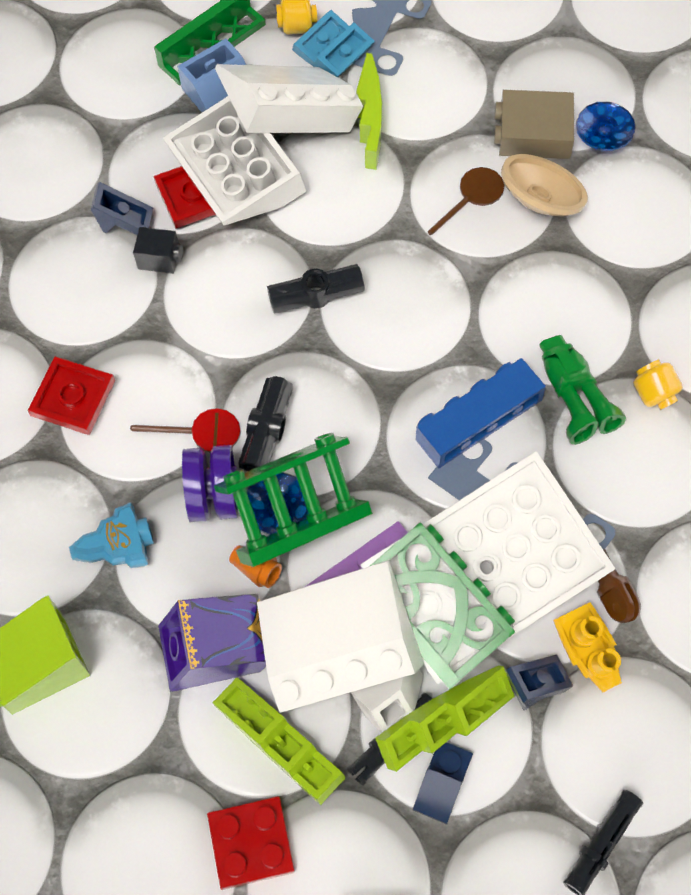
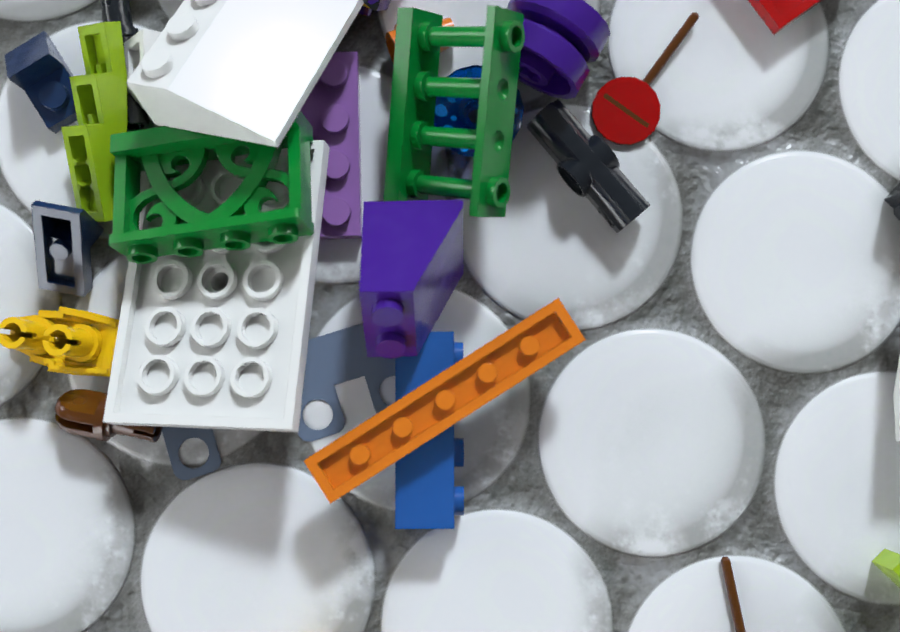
camera: 120 degrees right, 20 degrees up
black piece [267,264,365,314] -> none
green piece [539,335,626,445] -> none
none -> orange plate [304,298,586,504]
none -> dark purple slope [359,199,464,359]

